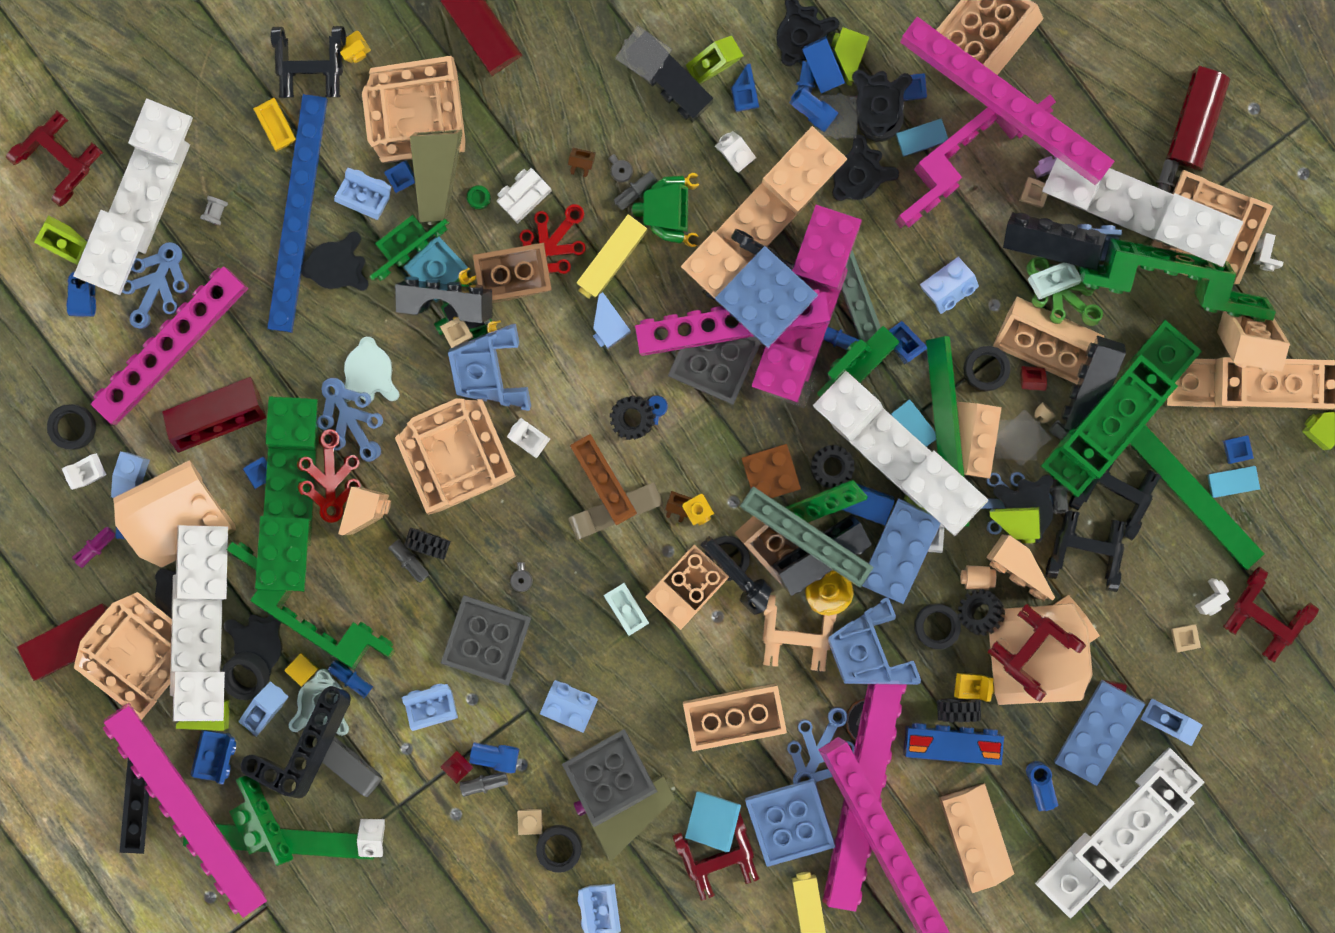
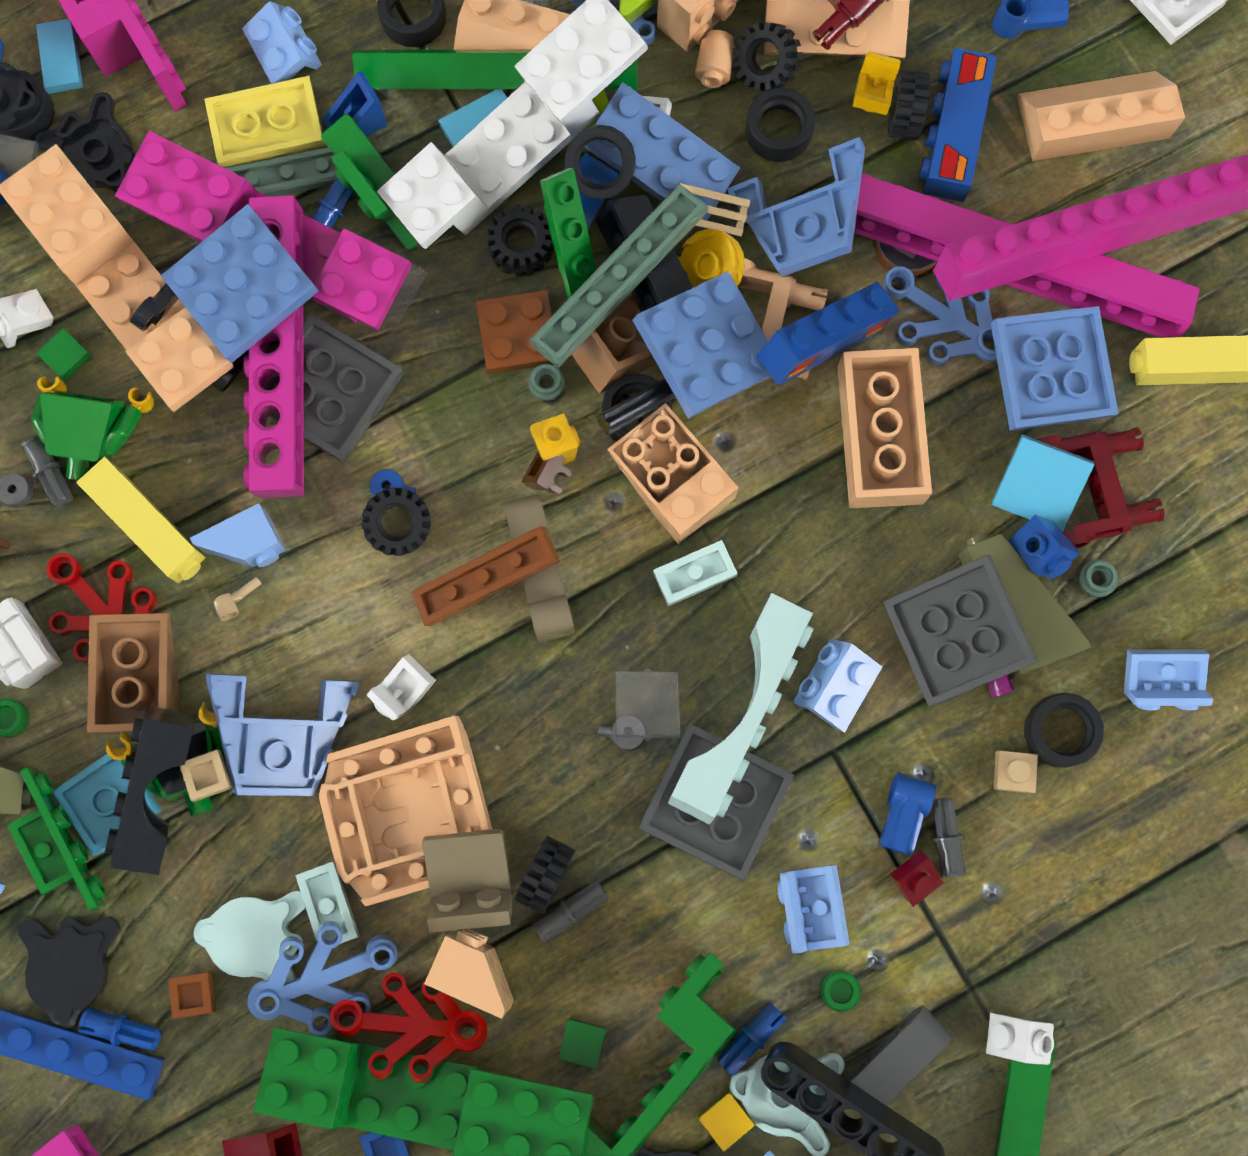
camera: 85 degrees left, 10 degrees down
none -> green tile [36,328,92,381]
none -> blue axle [79,1007,162,1051]
none -> dark orange plate [168,971,216,1019]
none -> light yellow plate [204,76,326,168]
none -> tan hand [214,577,262,621]
none -> light aqua plate [295,862,360,944]
none -> dark tan bracket [422,829,513,933]
none -> sand green plate [528,364,565,401]
none -> green tile [558,1018,607,1070]
none -> black tyre [565,125,636,199]
none -> clear piece [615,669,680,741]
none -> medium blue plate [632,271,772,419]
none -> light aqua arch [668,593,814,825]
none -> tan tile [678,183,751,237]
none -> blue brick [757,281,899,386]
none -> green tile [820,970,861,1012]
none -> blue brick [1008,514,1080,579]
none -> sand green plate [1079,560,1118,598]

